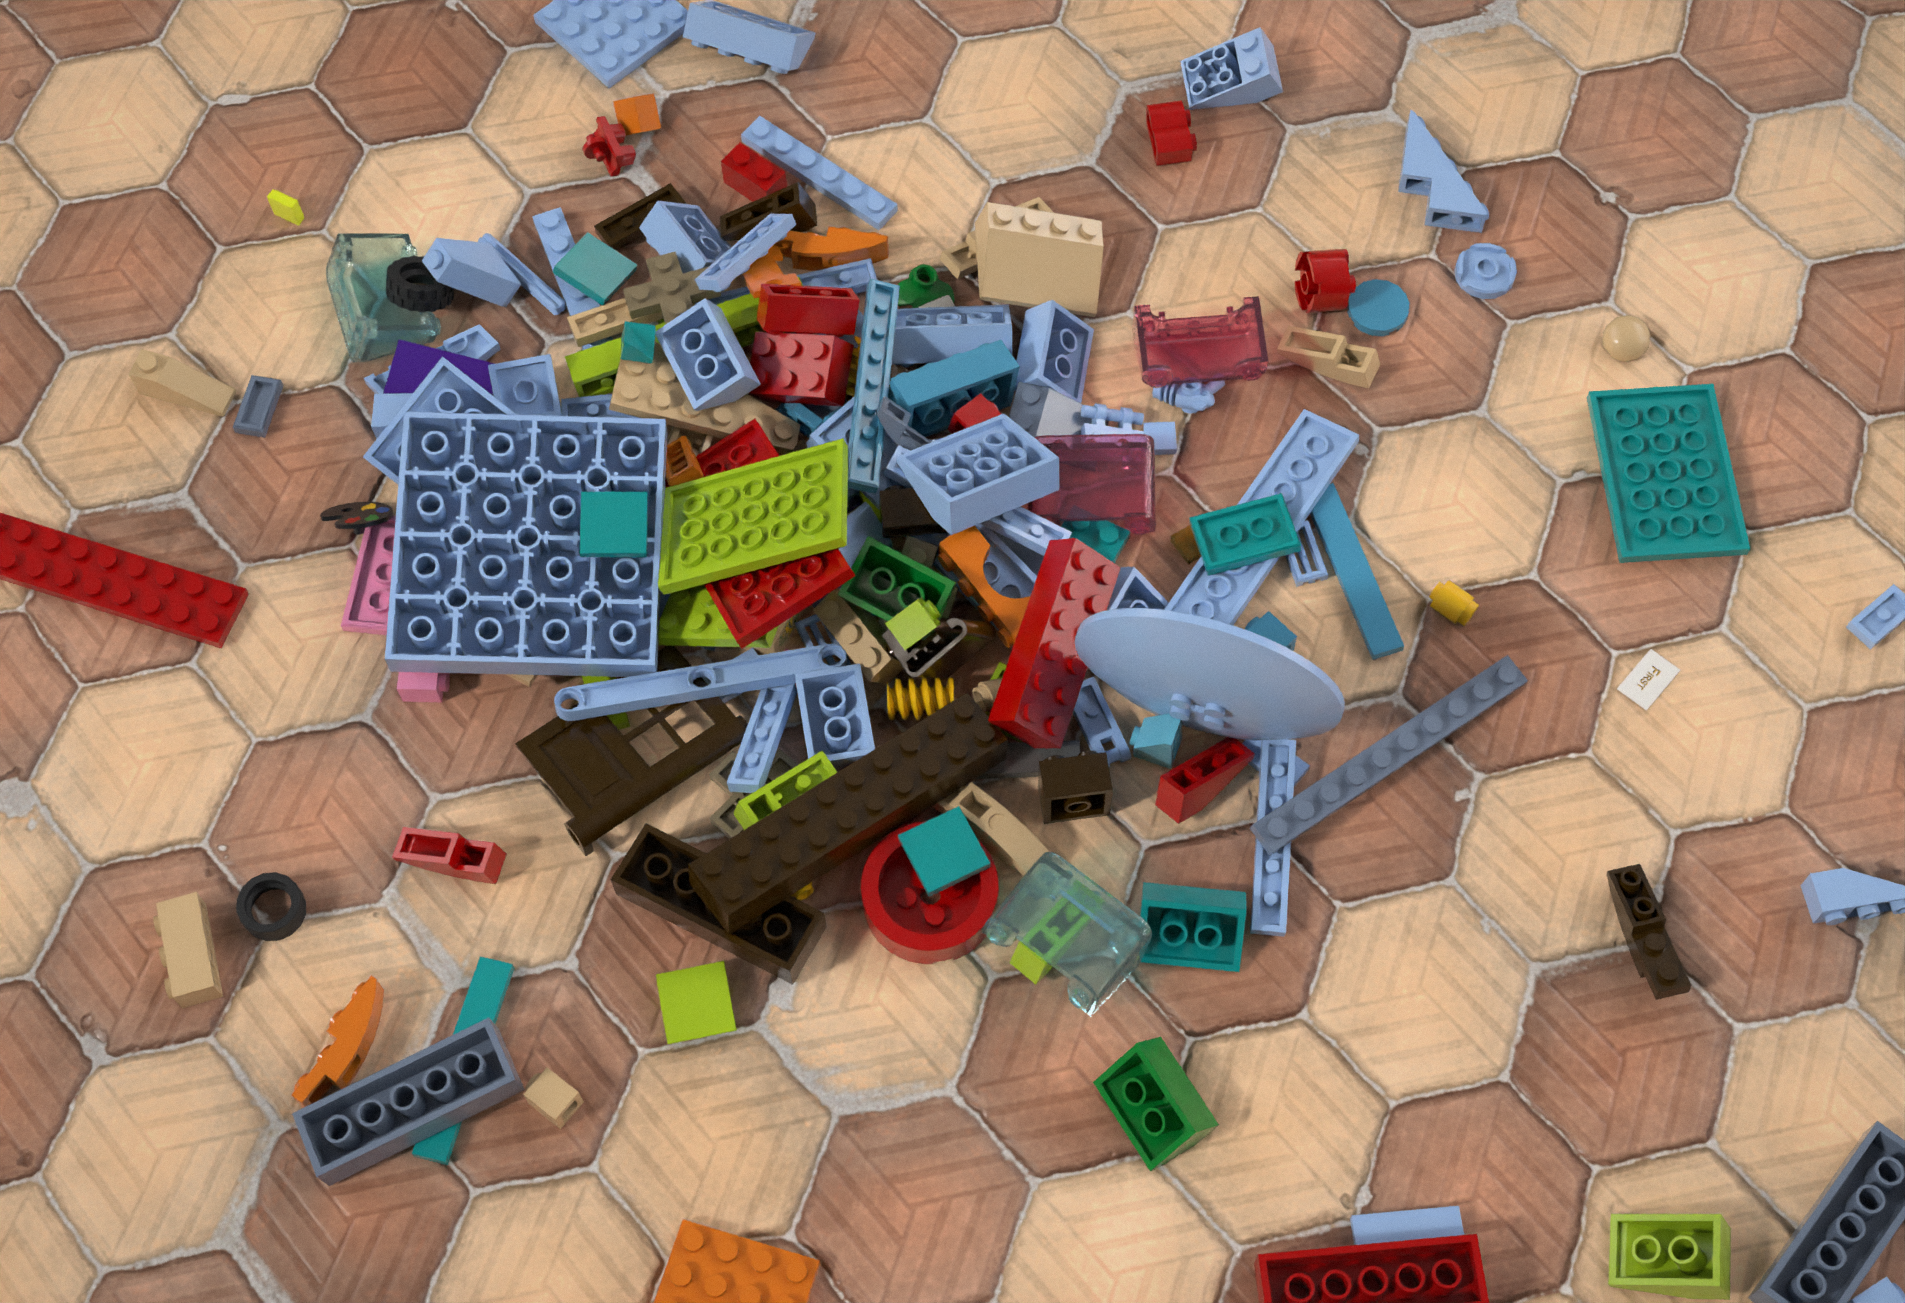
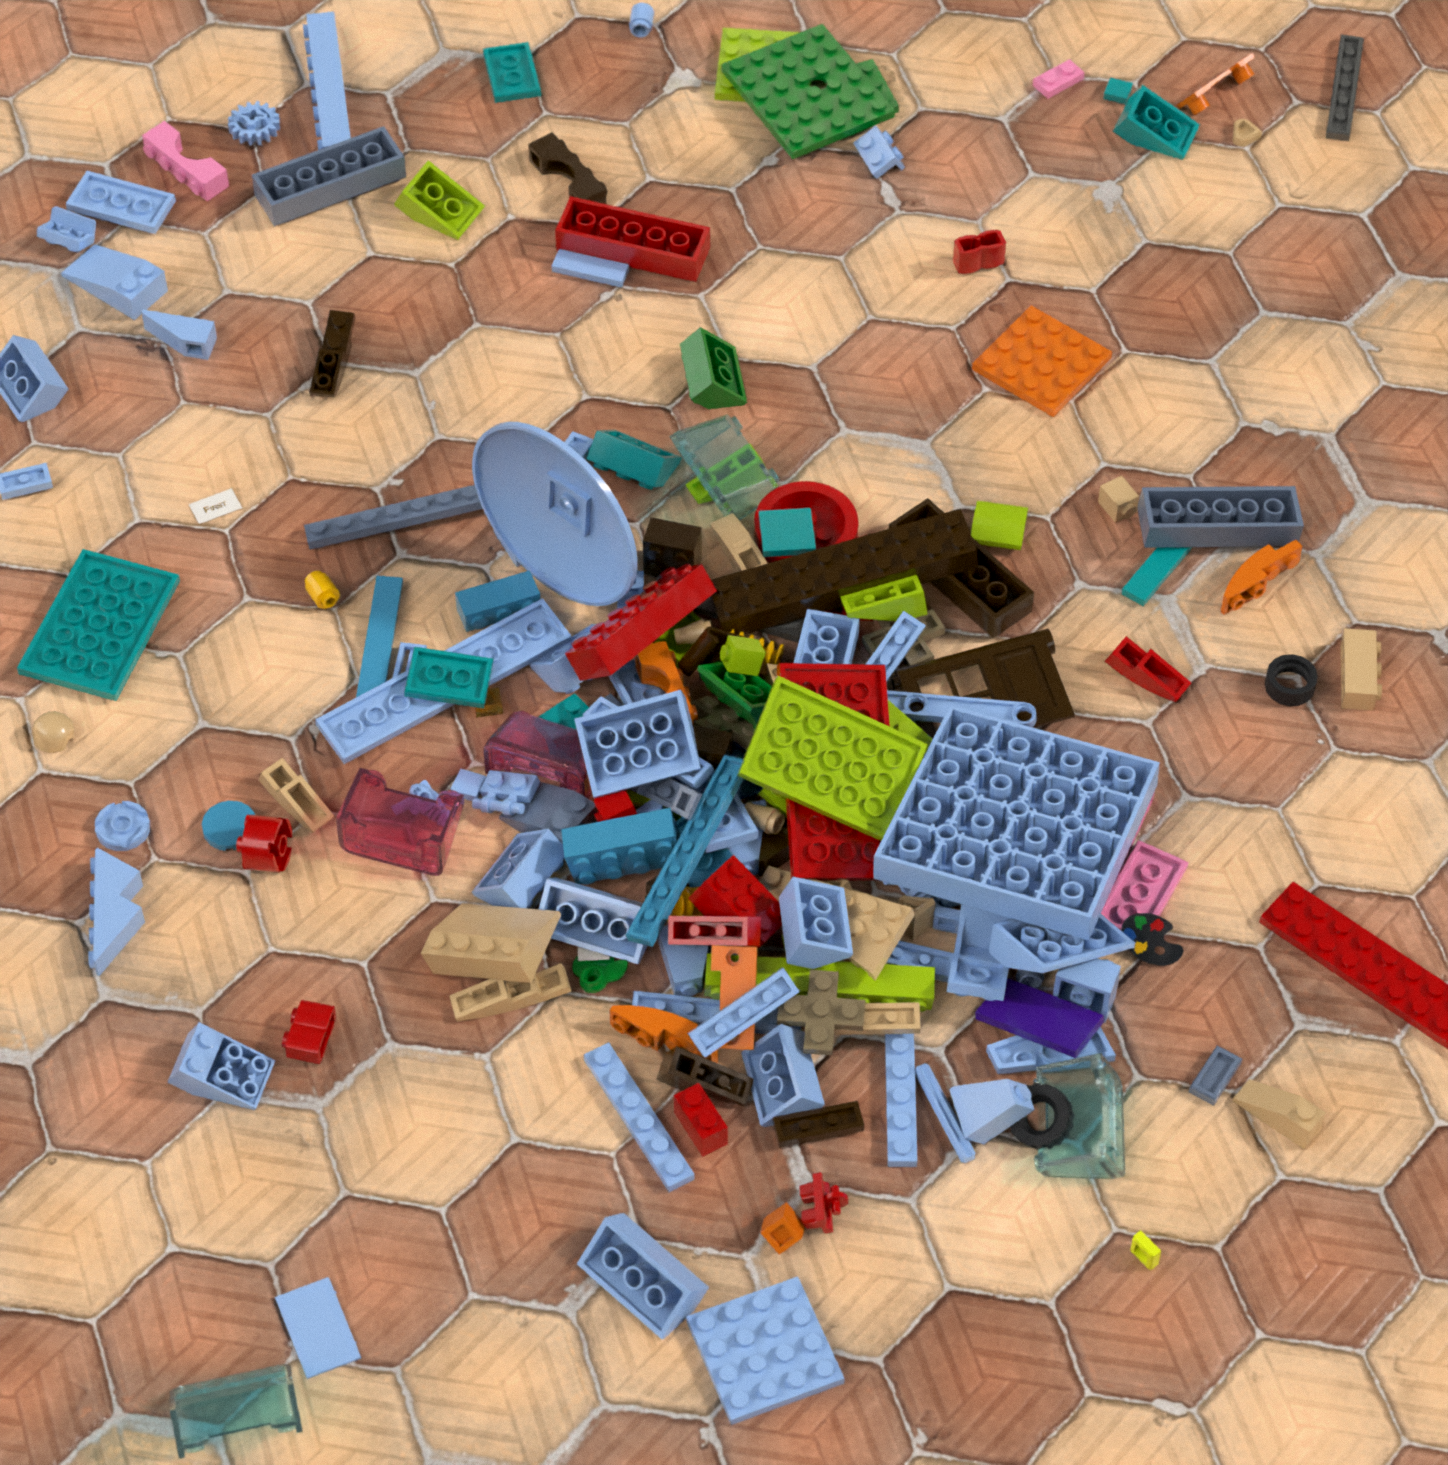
camera: 160 degrees left, 10 degrees down
teal tile [552,232,638,305] -> none
teal tile [580,492,648,557] -> none
teal slope [621,321,656,363] -> none
orange slope [666,435,704,487] -> none

